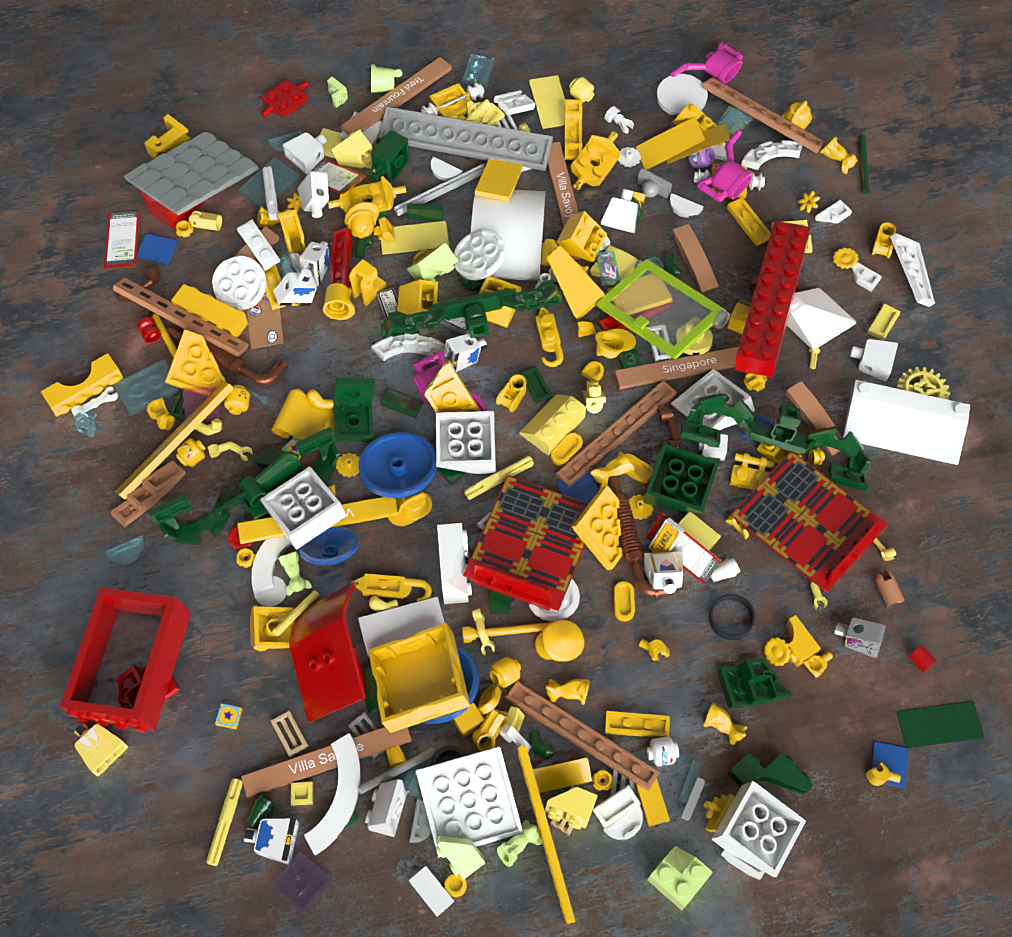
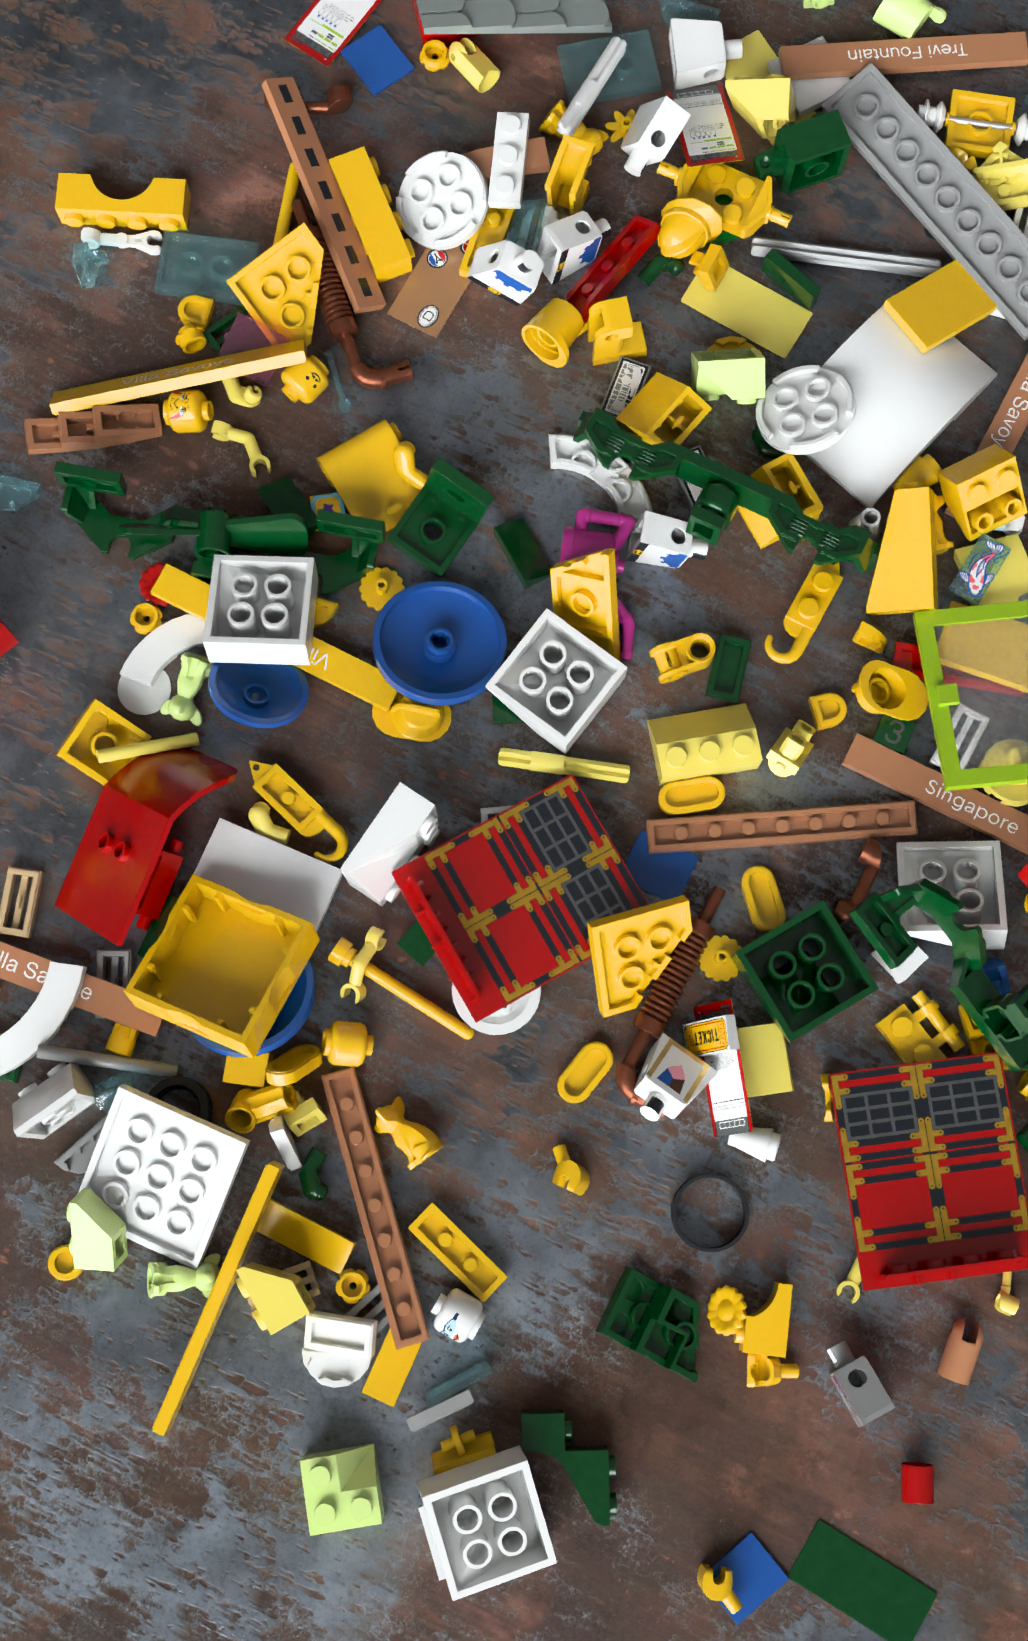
camera: 40 degrees right, 15 degrees up
red wheel [137,317,161,343] -> none
white tile [409,866,454,917] -> none
white tile [431,157,463,181] -> none
yellow piece [535,620,584,662] -> none
yellow animal [590,451,635,489] -> none
yellow animal [704,702,748,745] -> none

